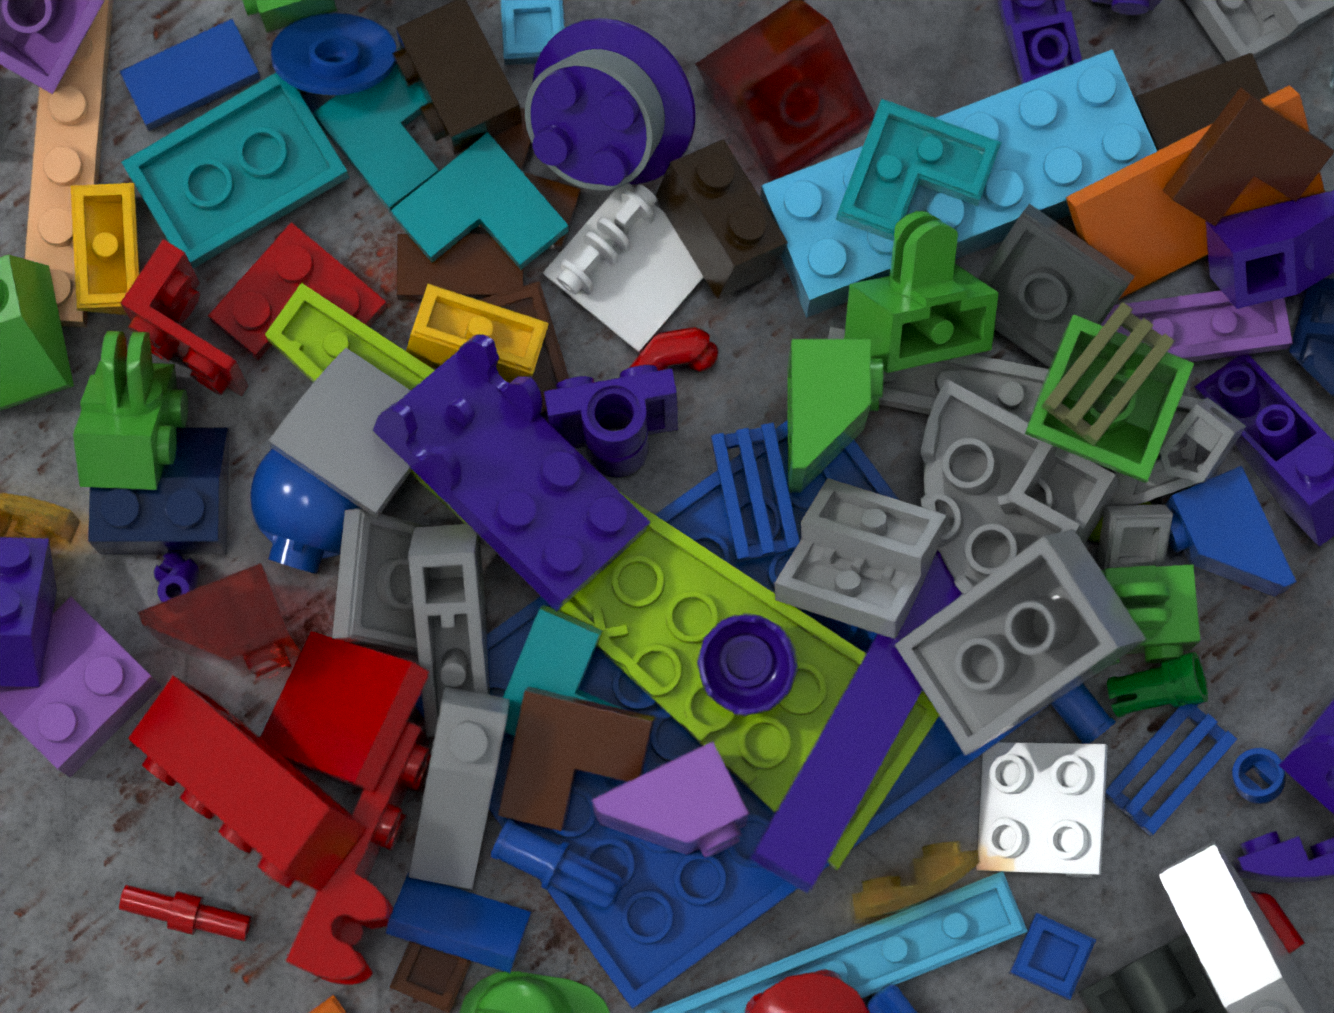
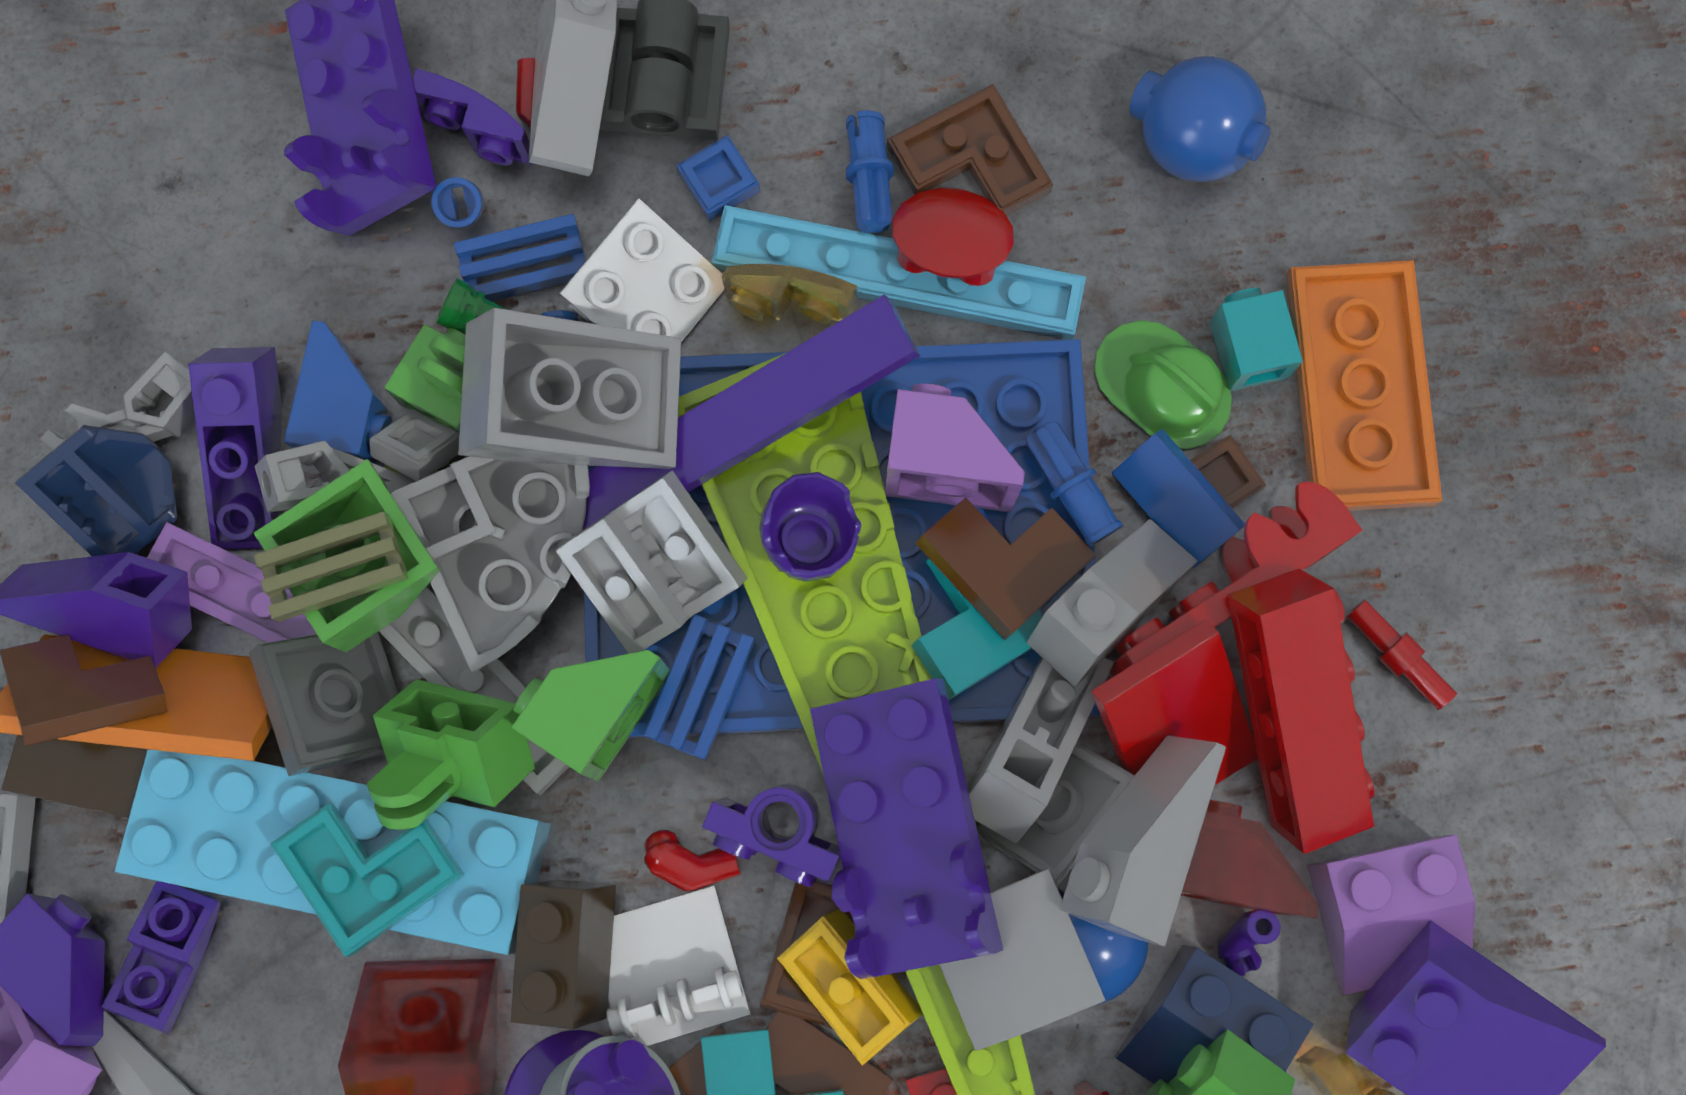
camera: 145 degrees left, 0 degrees up
none -> light grey slope [1059,736,1226,947]

